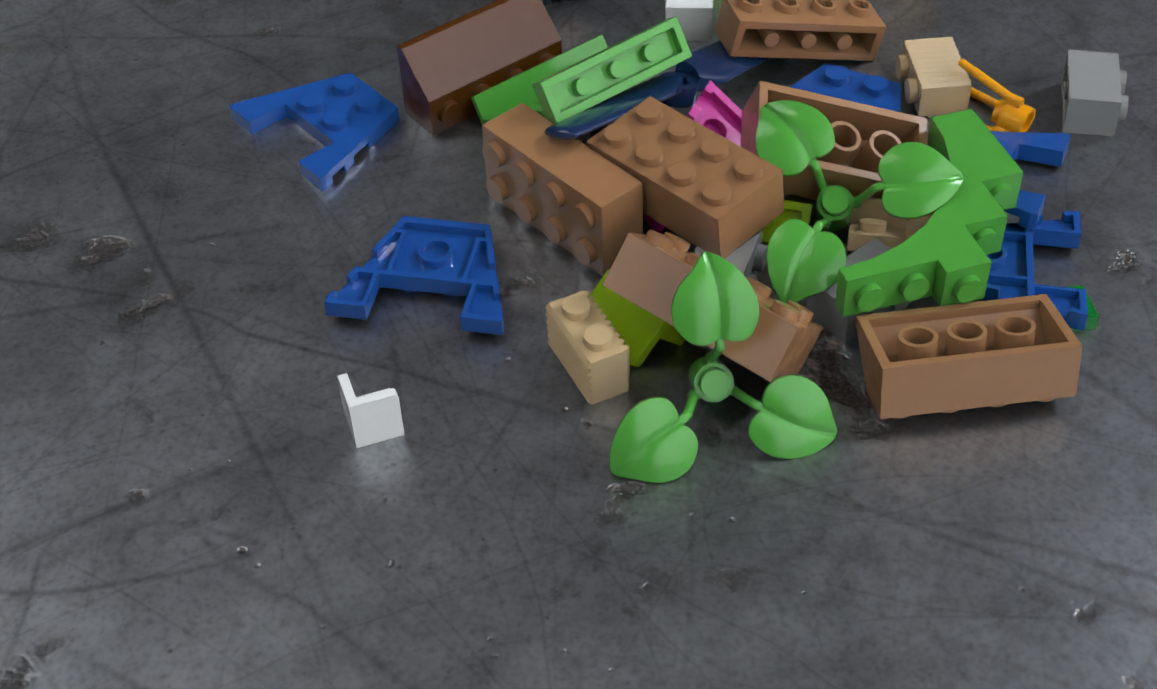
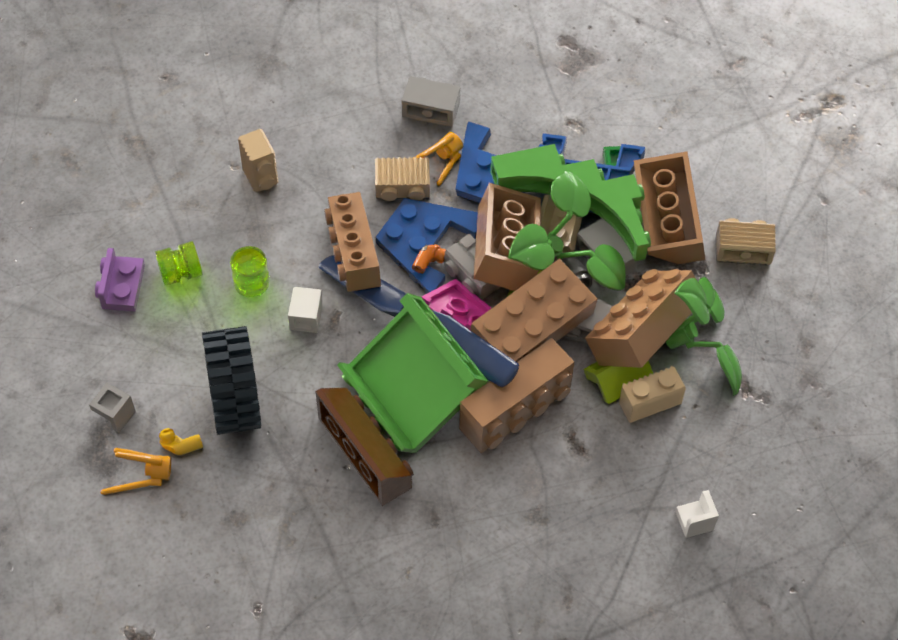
camera: 90 degrees left, 15 degrees up
blue wing [229,72,400,192] -> none
blue wing [324,216,504,335] -> none
none -> tan brick [716,218,776,265]

